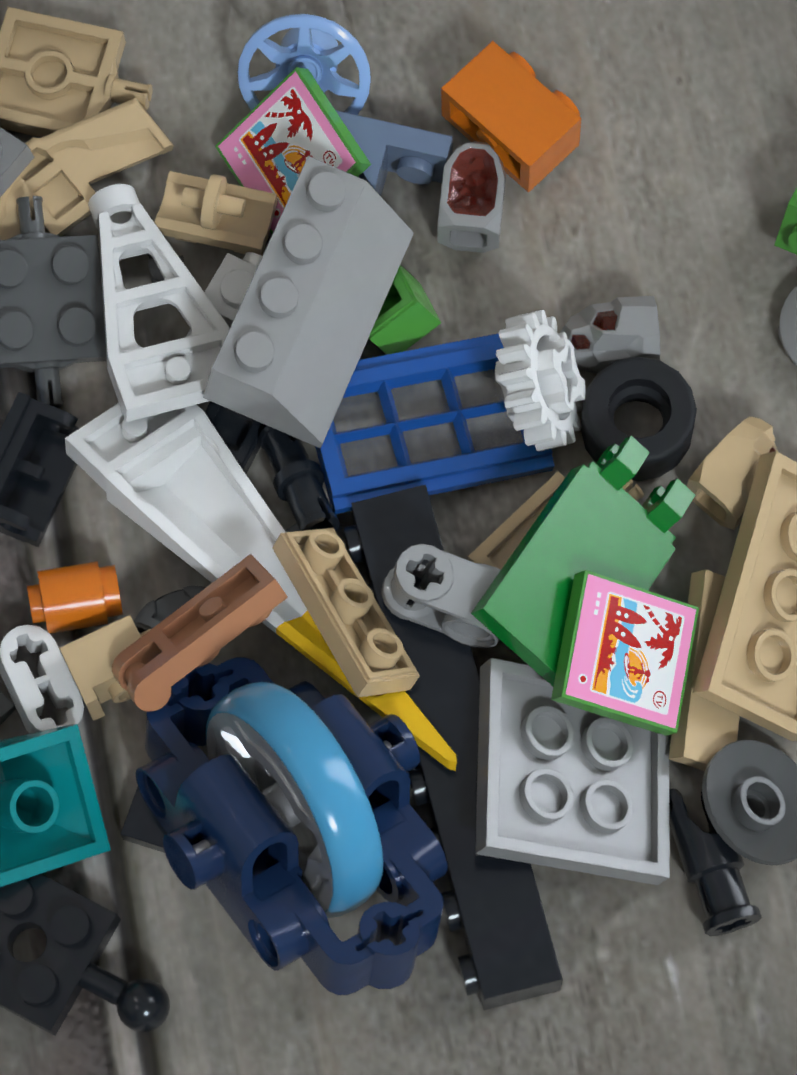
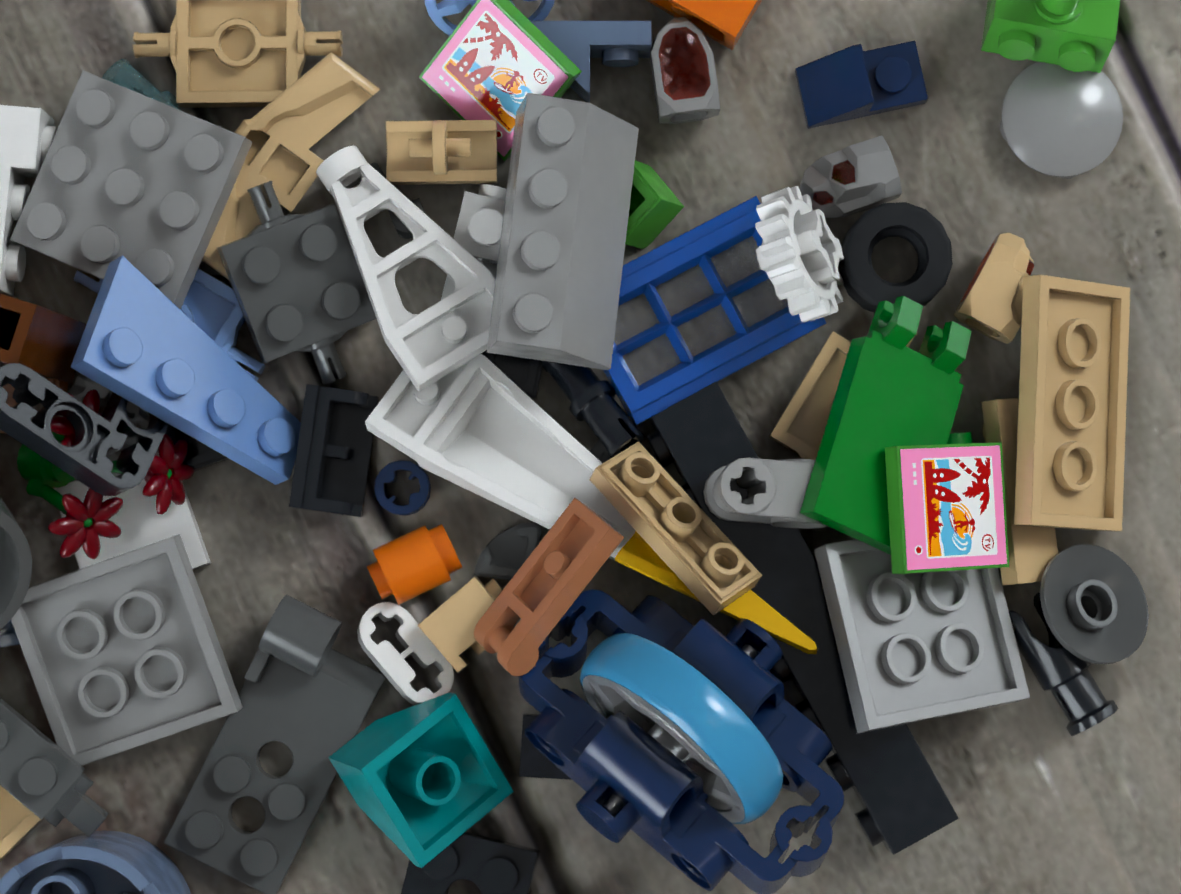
camera: 15 degrees left, 15 degrees up
none -> dark blue bush [374,460,431,516]
none -> dark blue slope [795,41,928,129]

